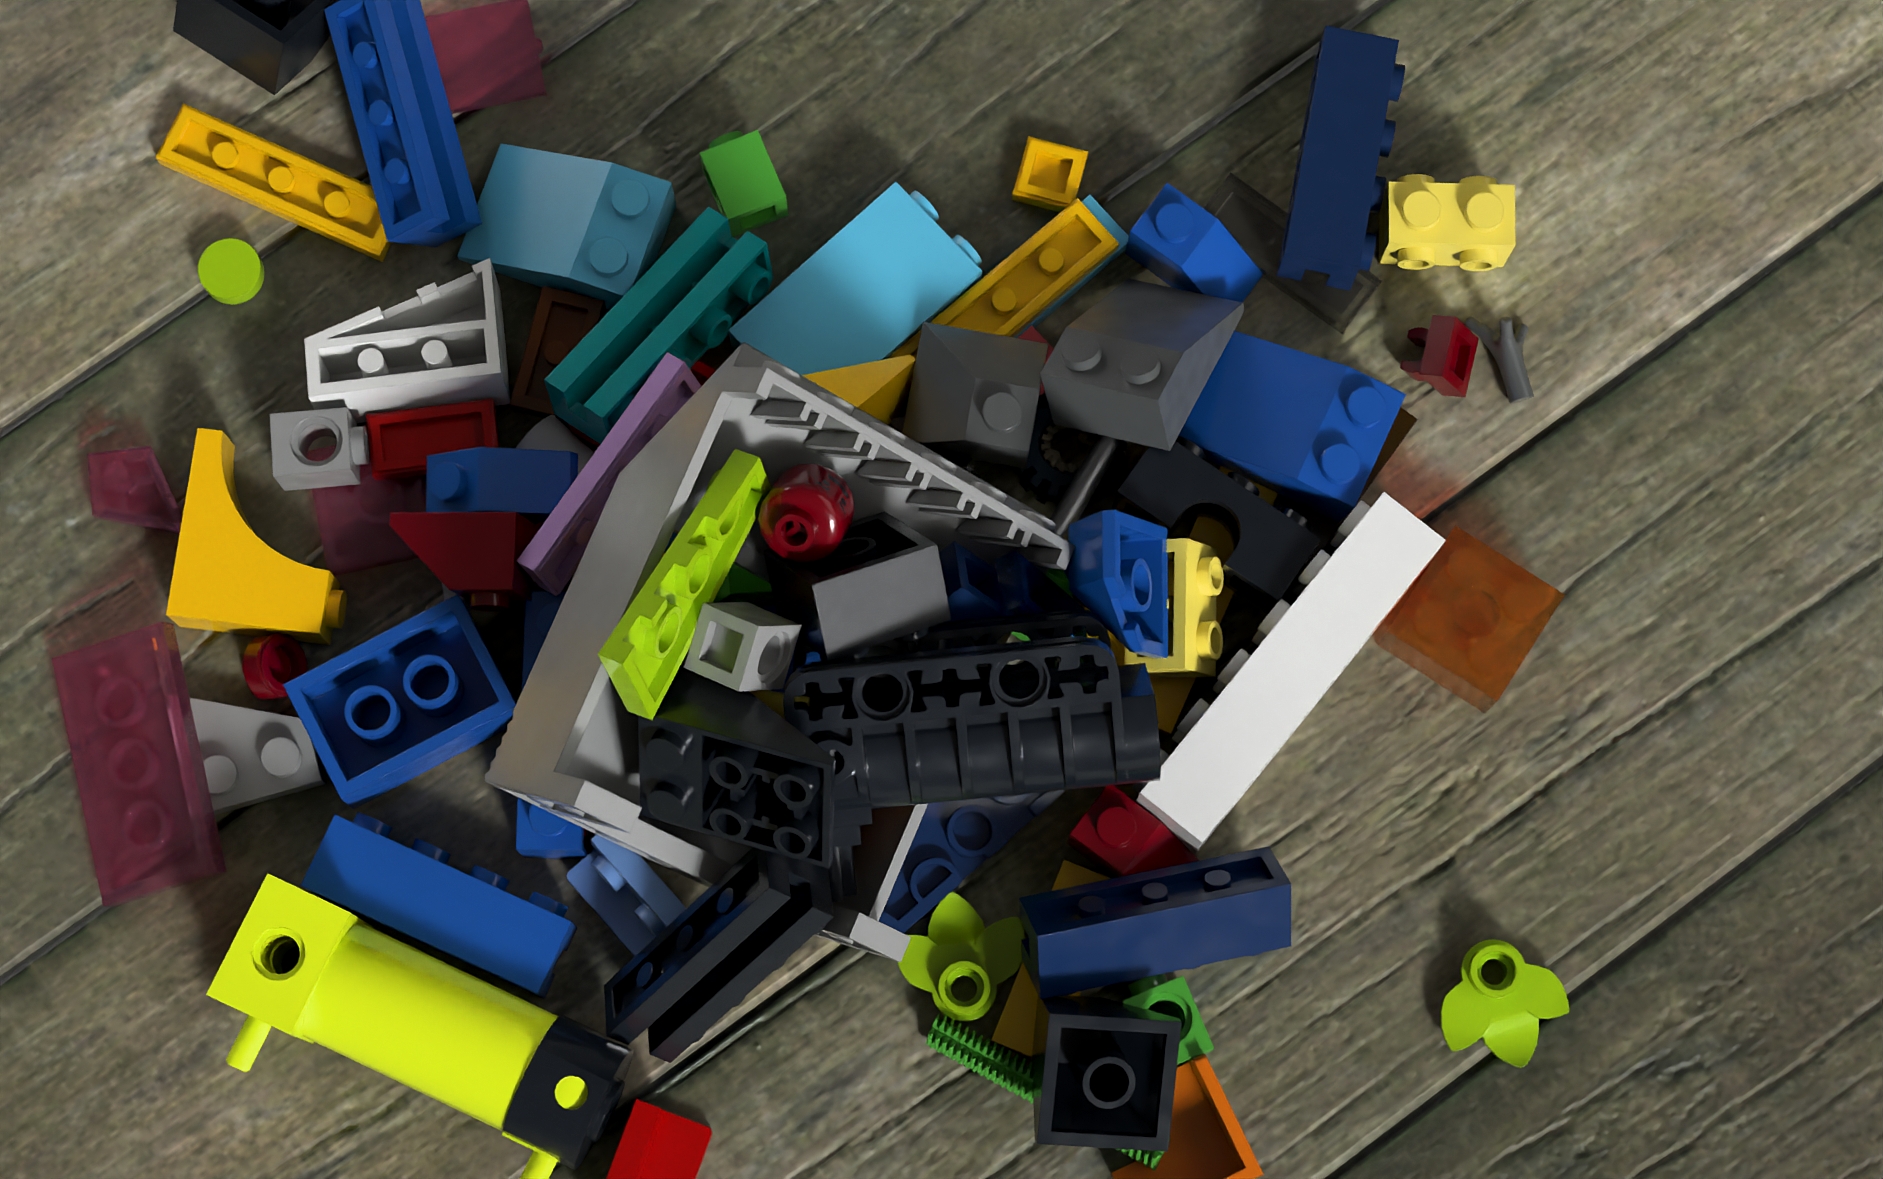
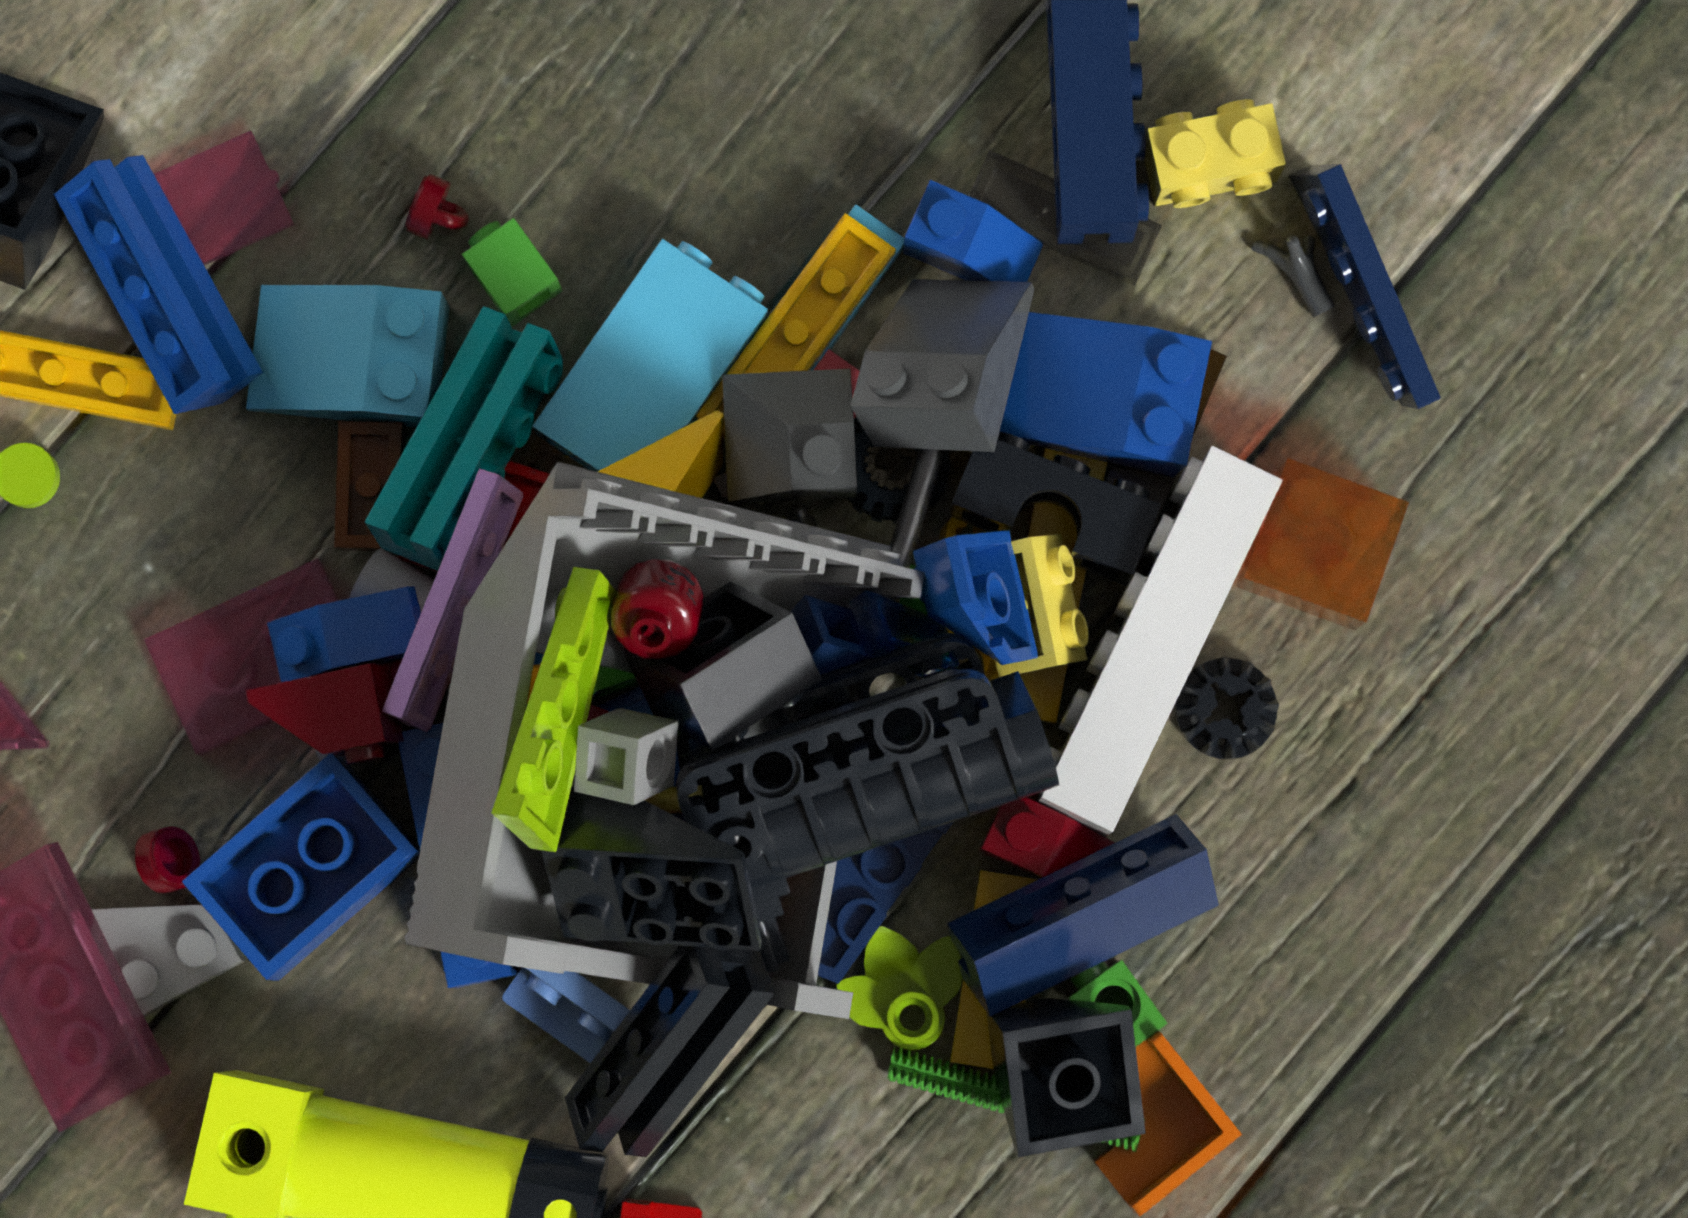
camera: 10 degrees left, 5 degrees up
yellow arch [166,428,347,645] -> none
light grey brick [270,407,370,491] -> none
blue brick [300,812,577,999] -> none
white wedge [304,258,511,423] -> none
red tile [366,399,500,481] -> none
yellow tile [1012,136,1088,212] -> none
dark red tile [1400,315,1479,397] -> none
lime plate [1440,939,1569,1068] -> none
none -> dark red tile [405,174,469,240]
none -> black gear [1176,657,1279,759]
none -> dark blue wing [1289,164,1441,409]

